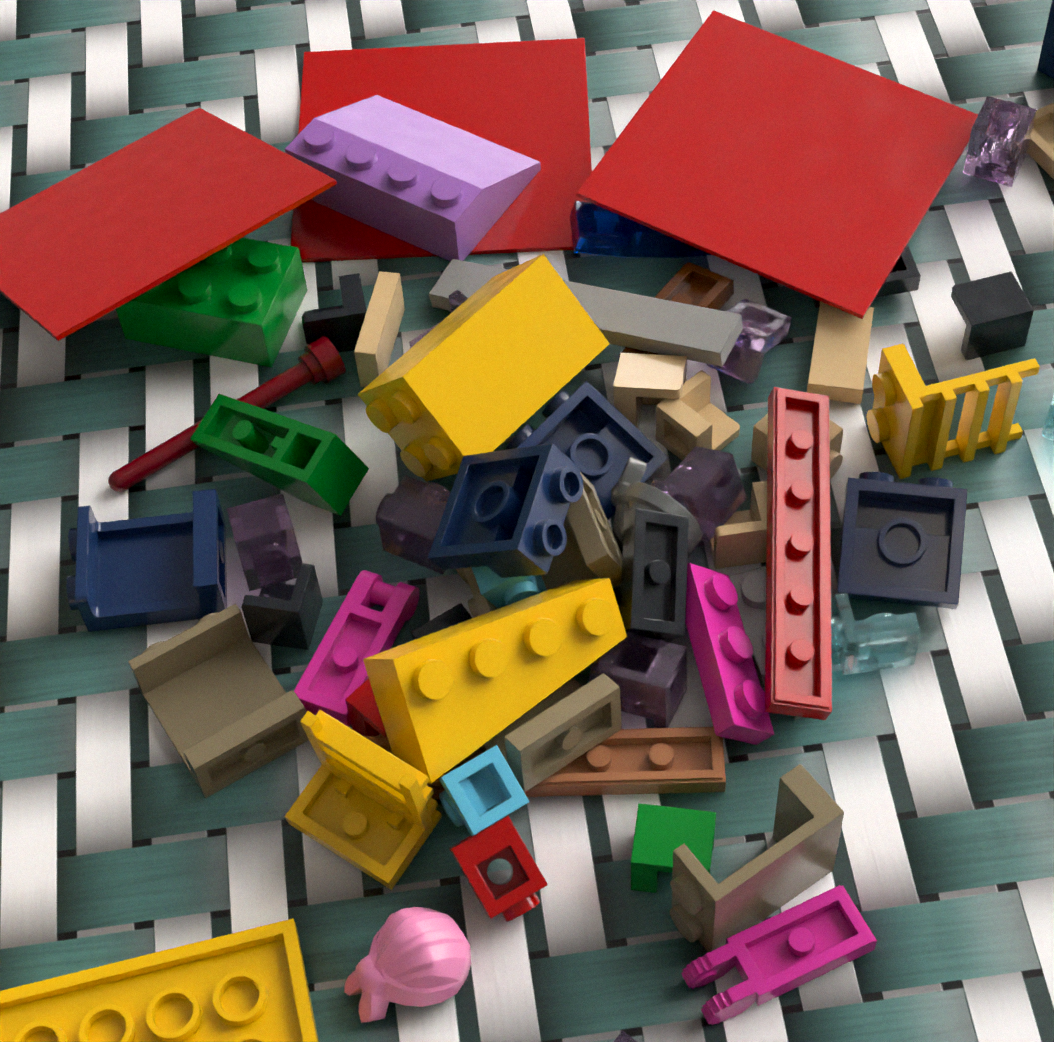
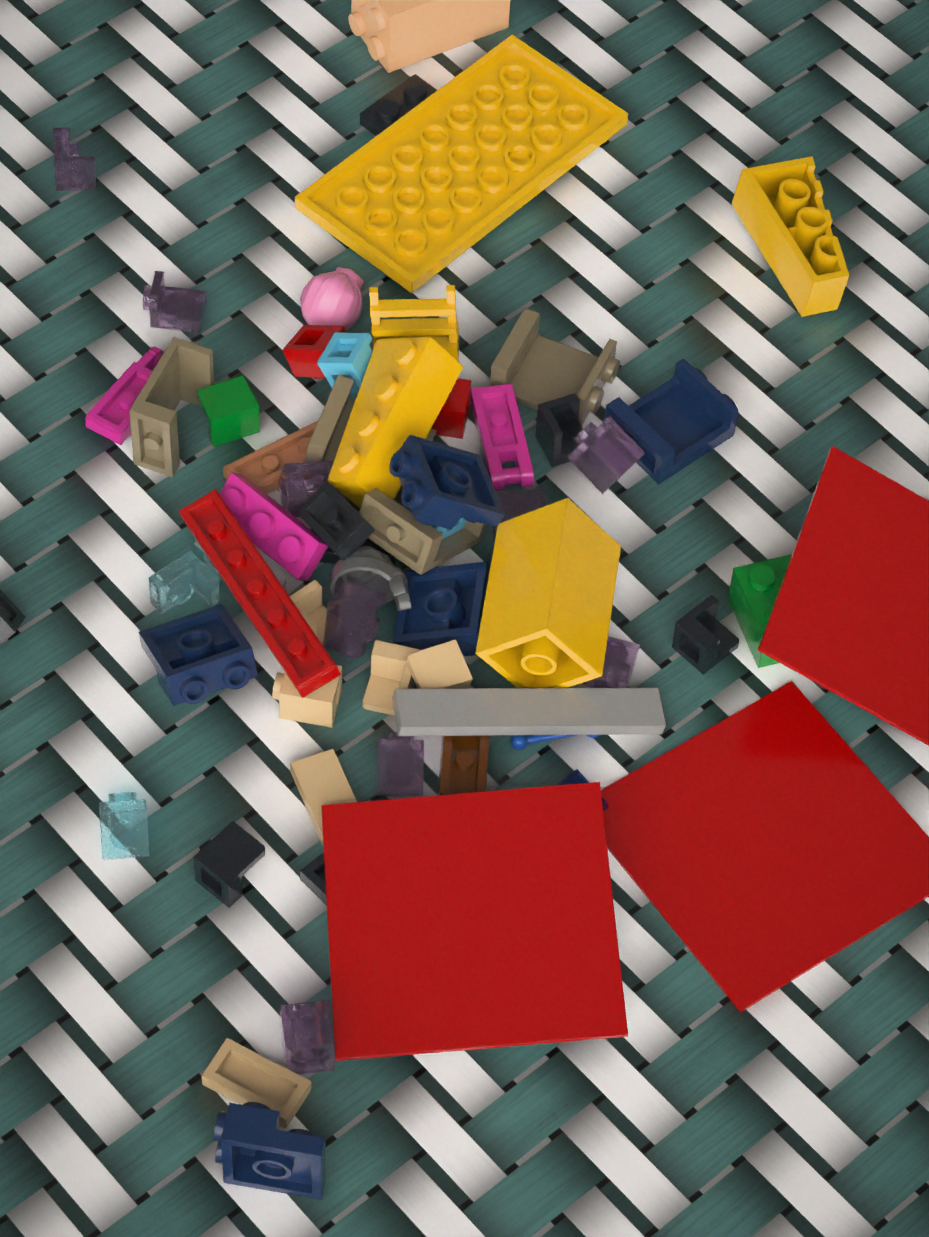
camera: 140 degrees right, 0 degrees up
dark red piece [108,336,346,492] -> none
green slope [190,394,369,516] -> none
medium lavender slope [285,95,541,261] -> none
tan tile [354,271,405,387] -> none
yellow plate [867,343,1040,479] -> none

